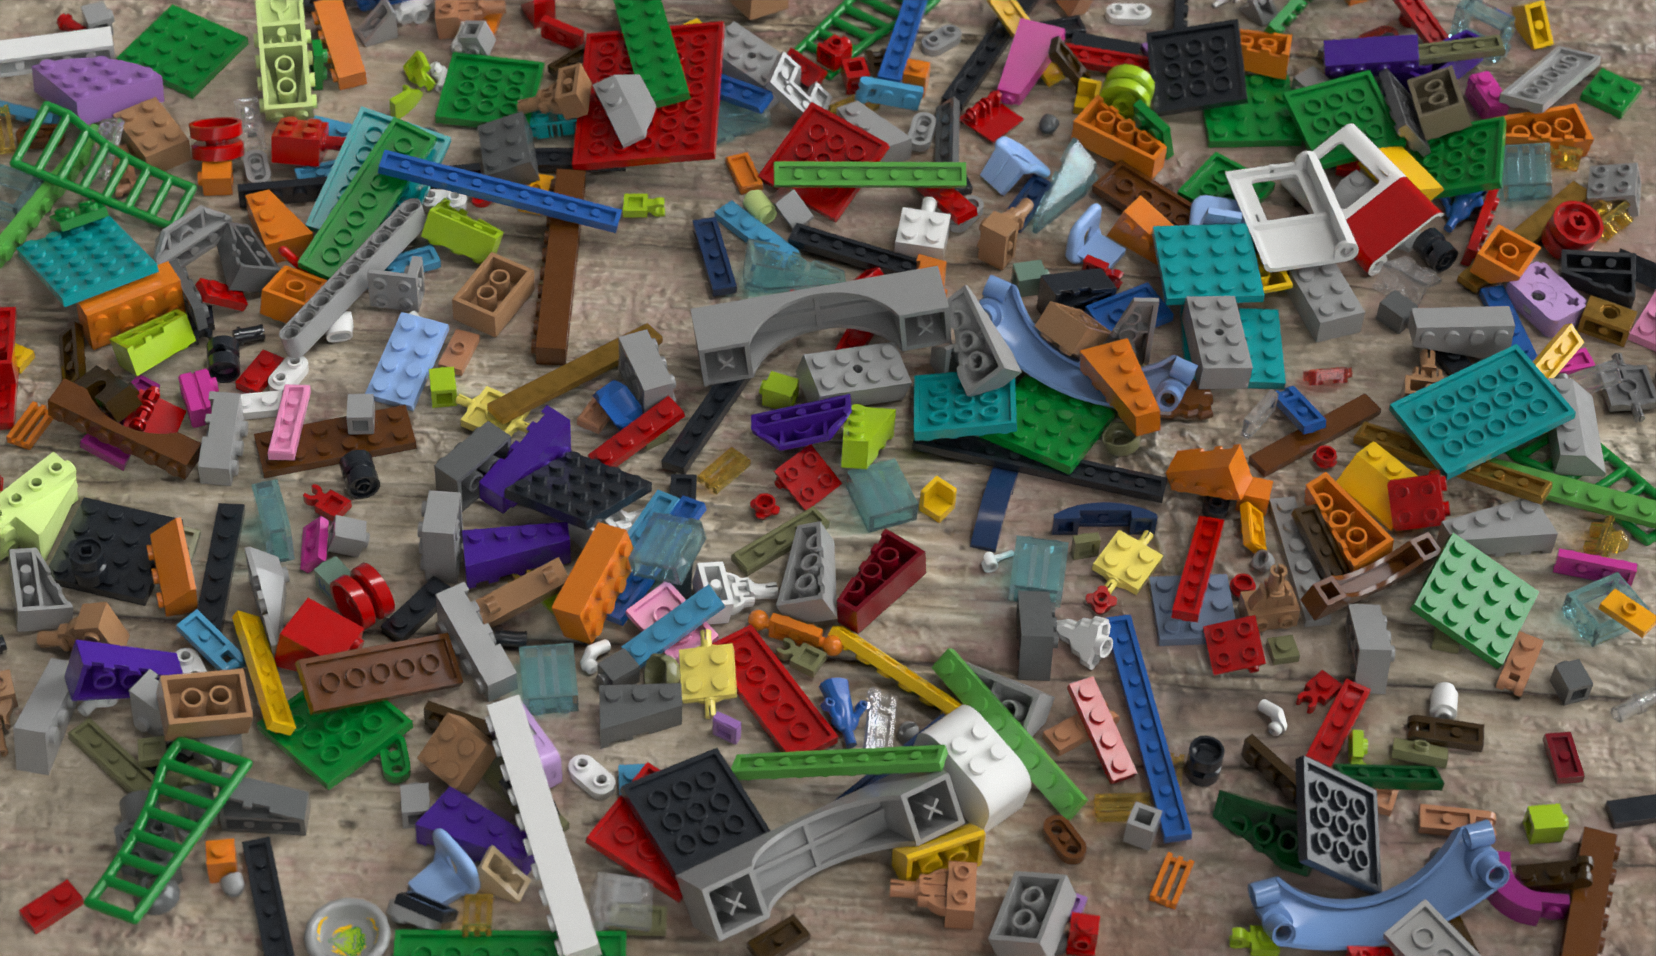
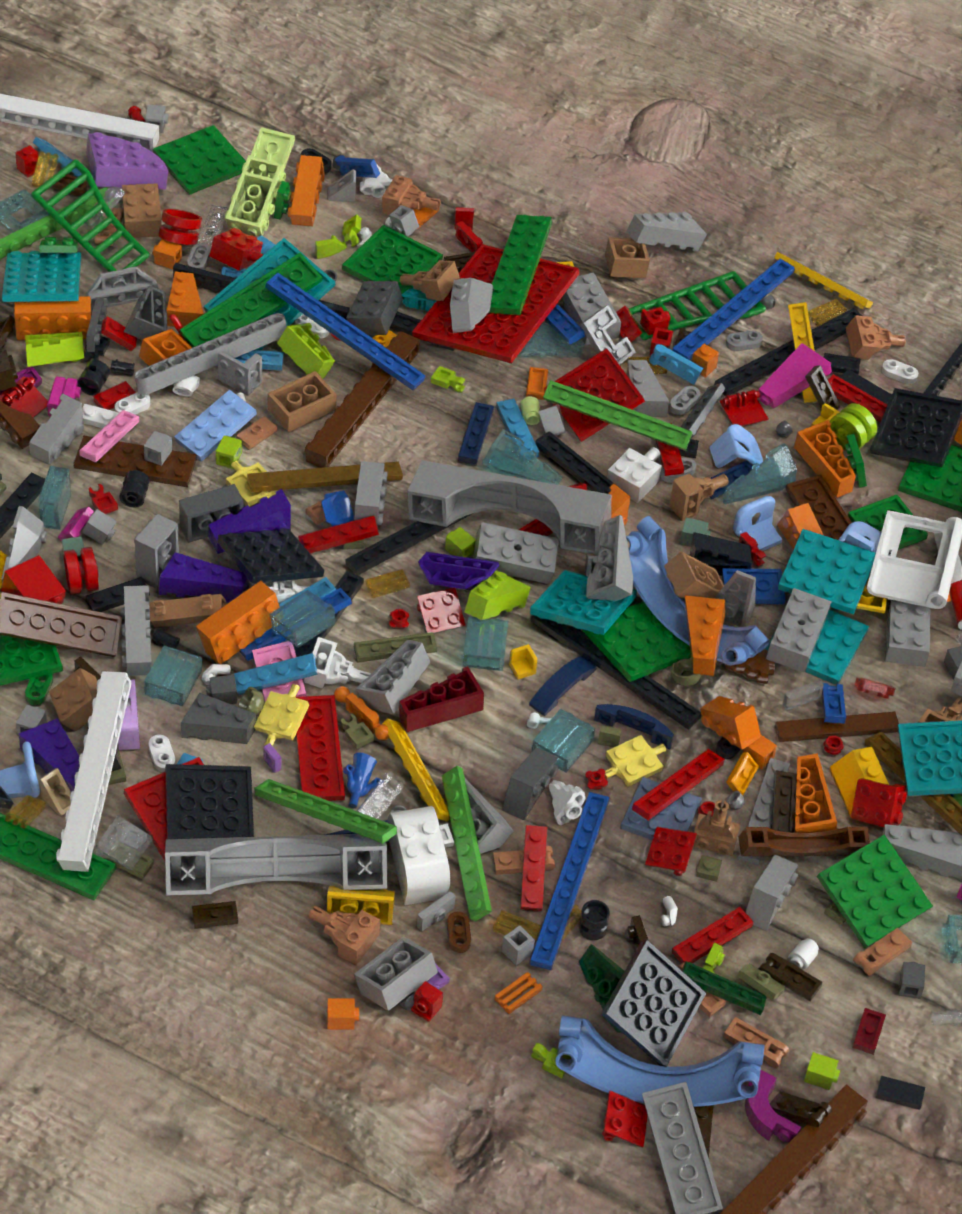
camera: 25 degrees right, 0 degrees up
red plate [1296,669,1343,714] -> none
none -> light grey plate [417,891,456,931]

